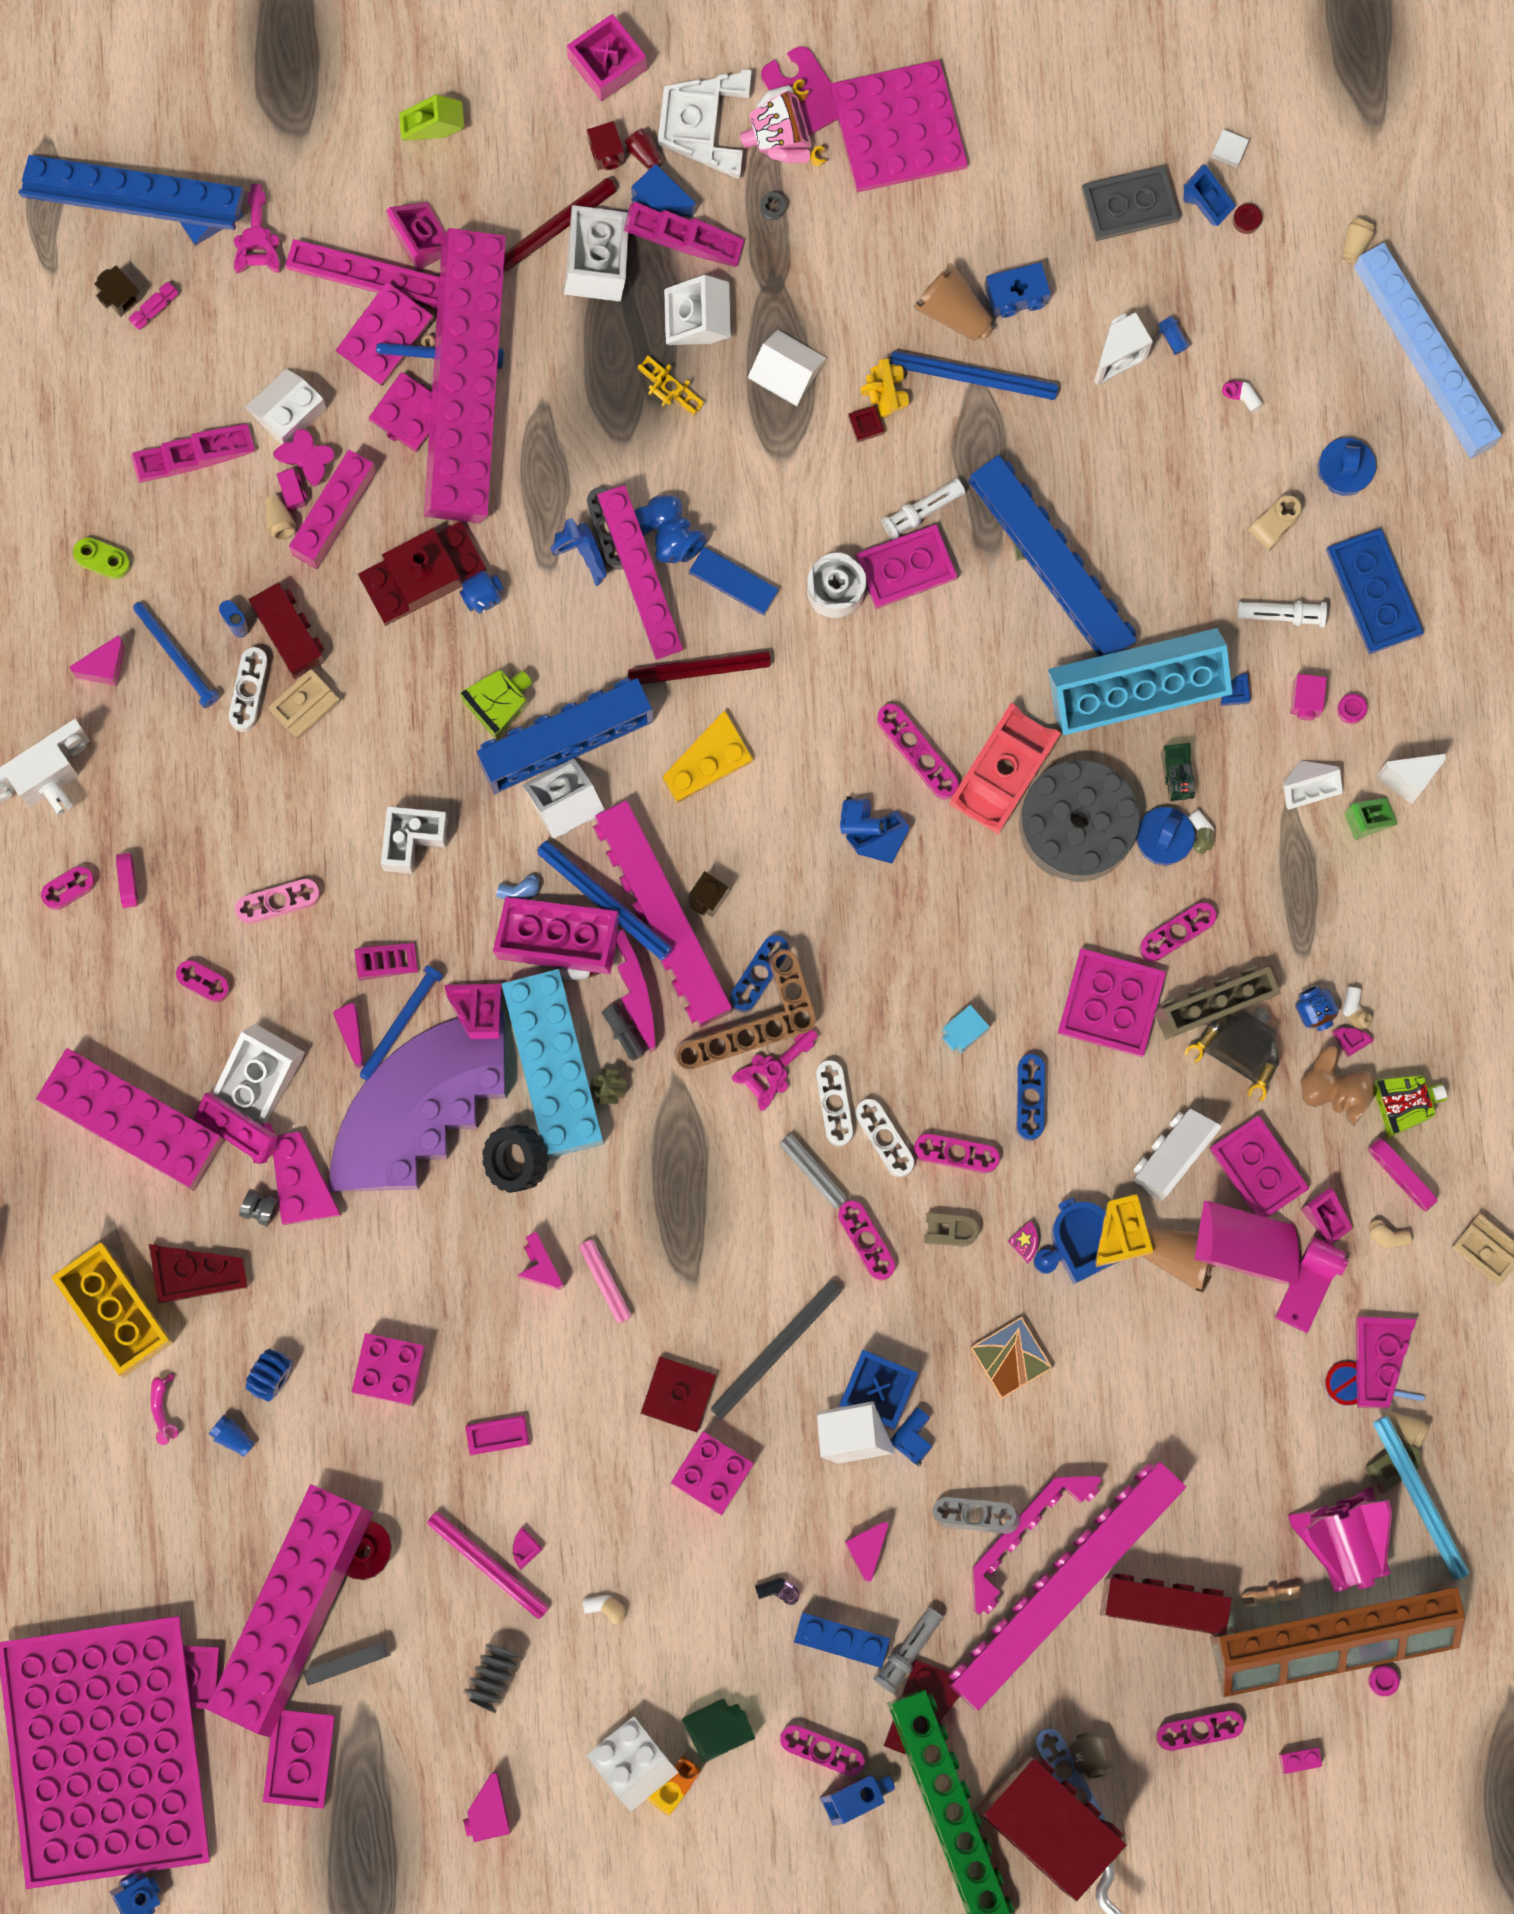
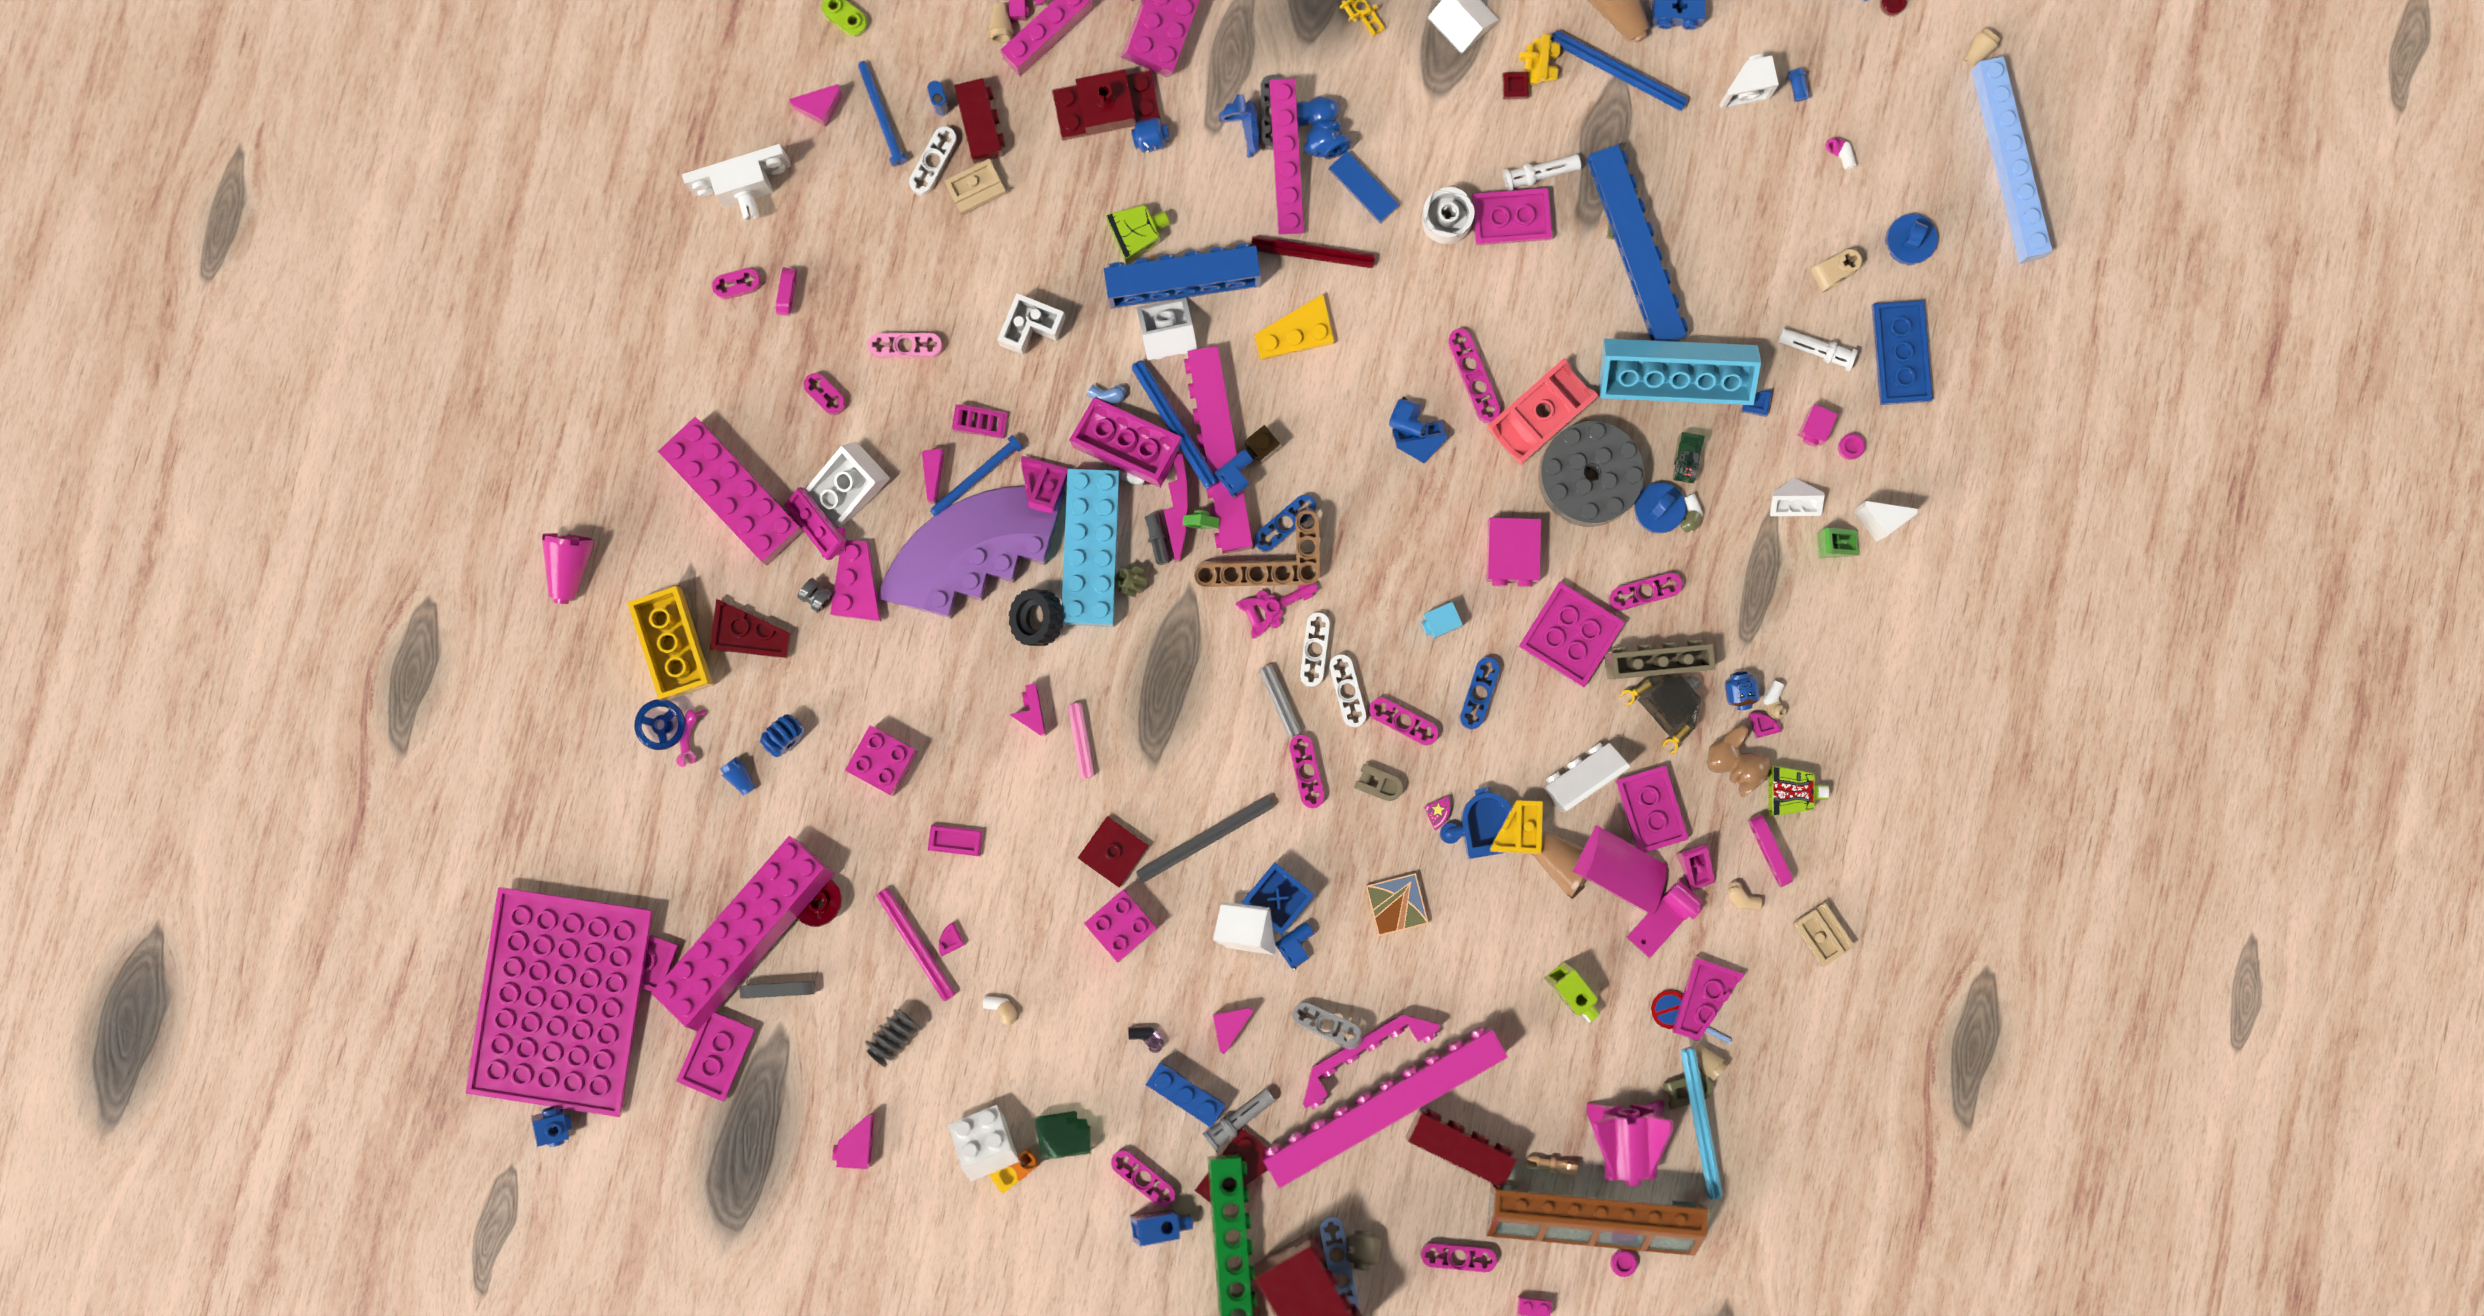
camera: 25 degrees right, 5 degrees up
none -> clear blue piece [634,699,686,750]
none -> bright green plate [1182,510,1219,529]
none -> blue piece [1214,449,1253,499]
none -> dark pink brick [1486,518,1541,587]
none -> lime torso [1544,962,1600,1022]

